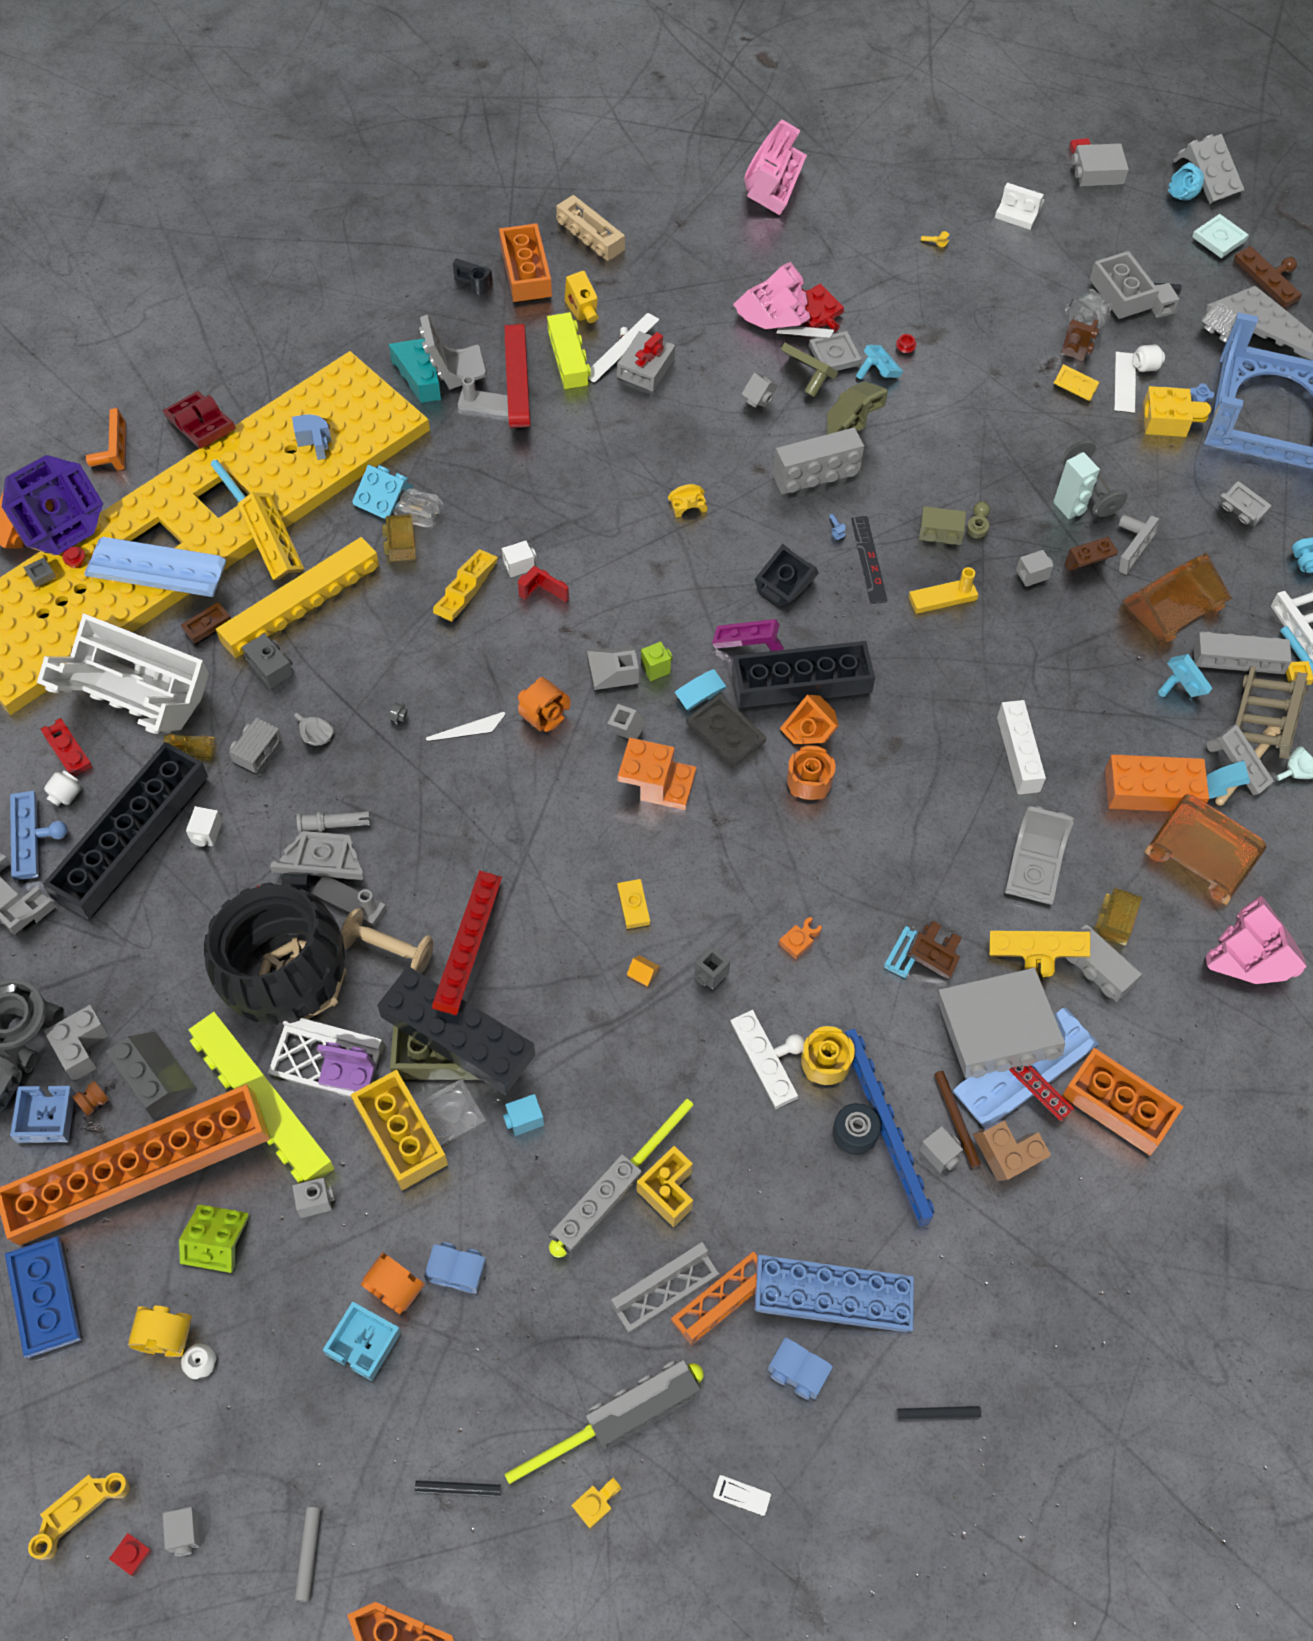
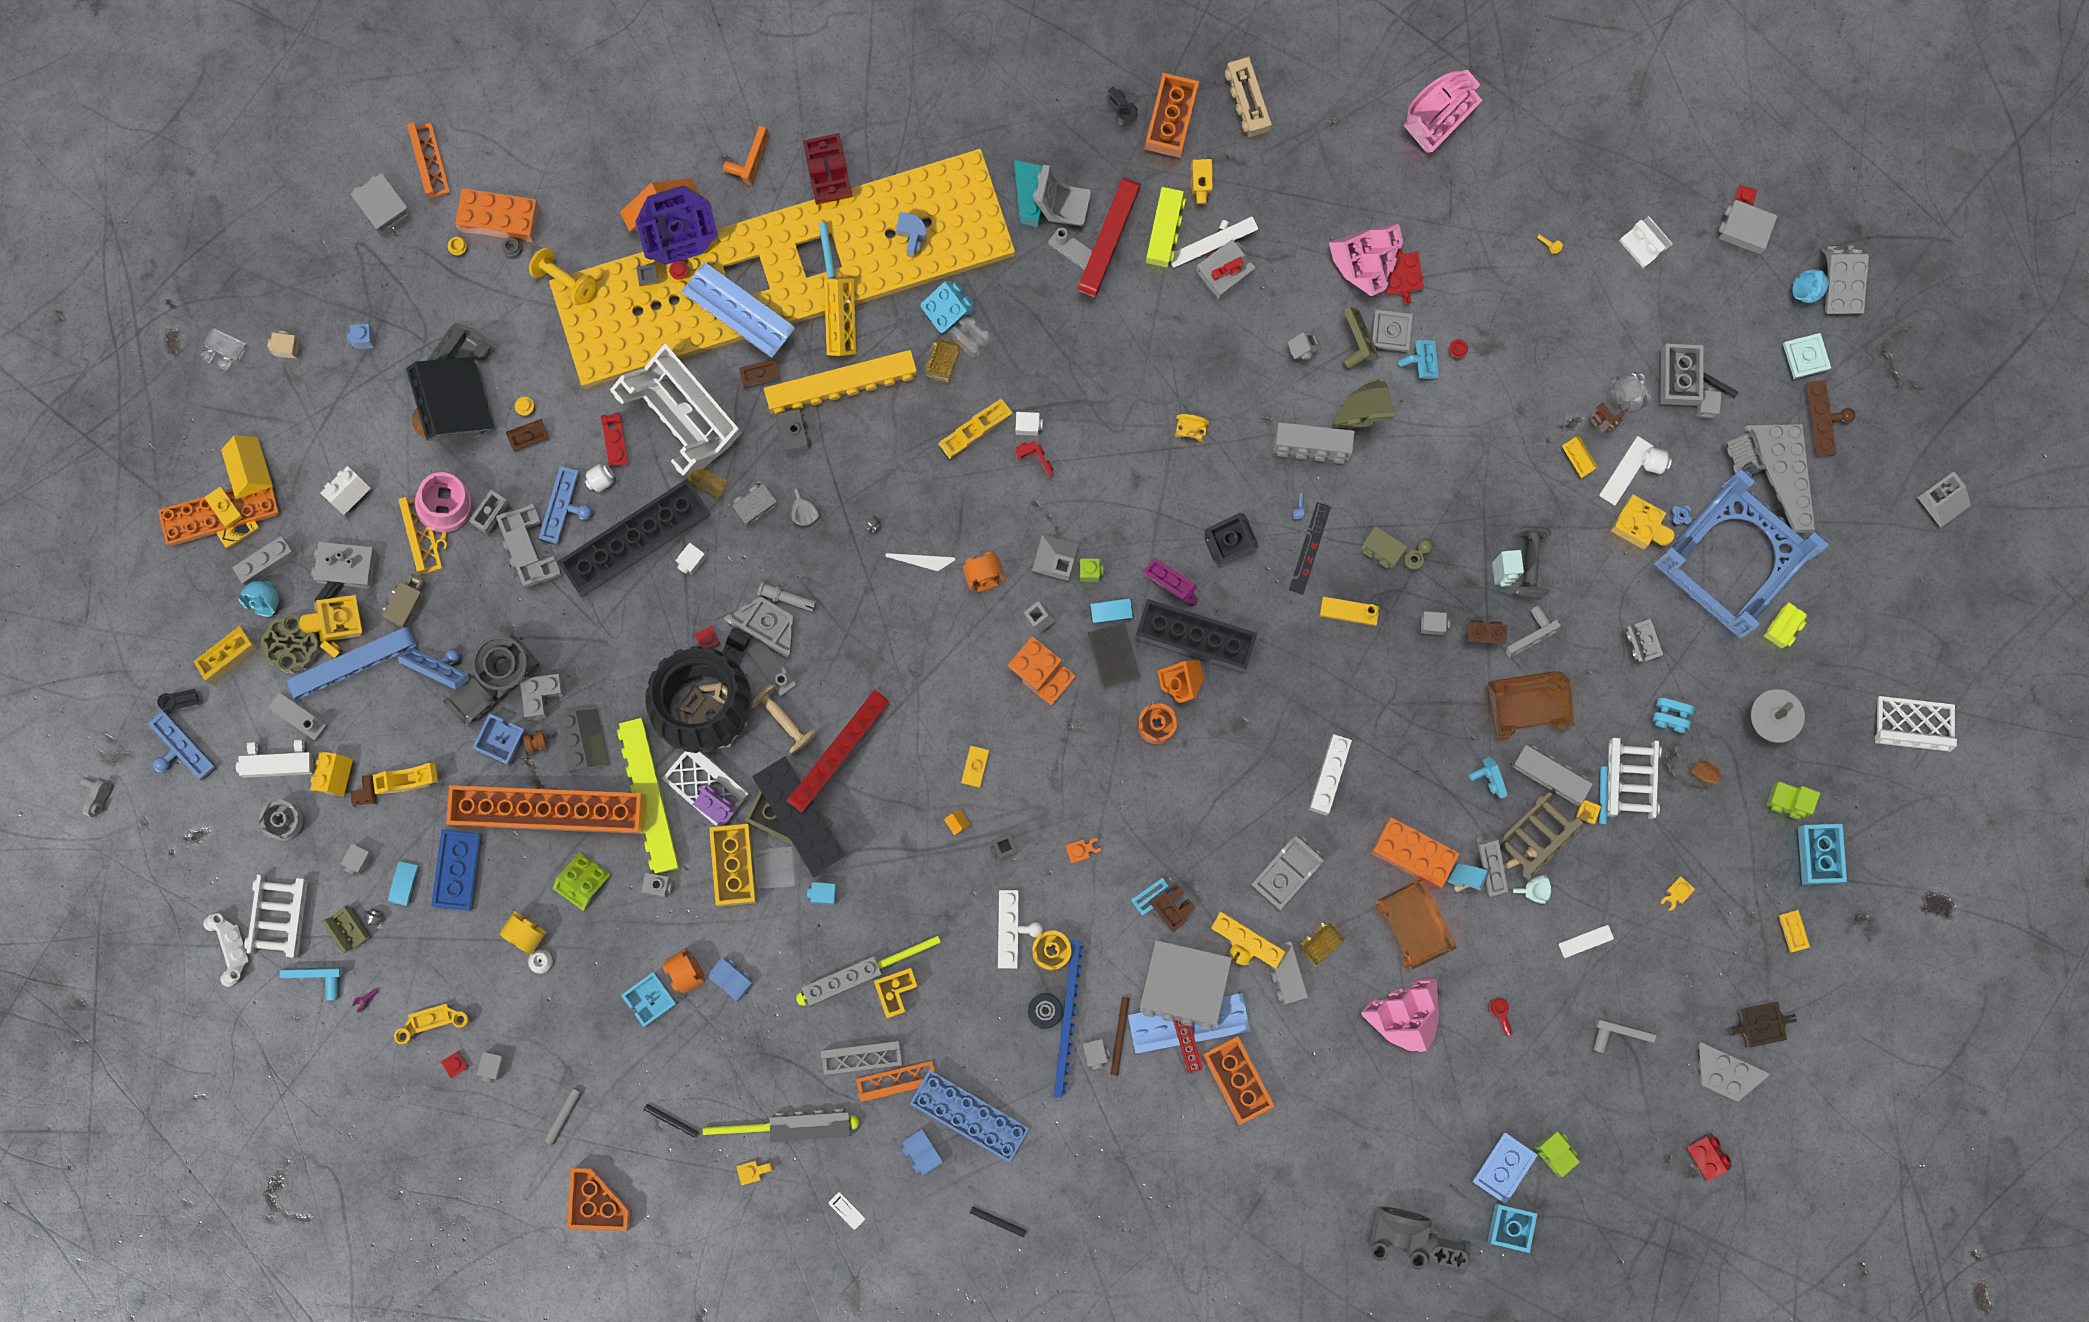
camera: 20 degrees right, 20 degrees up
white sticker [776,326,834,338] -> none
medium nougat brick [973,1120,1051,1181] -> none

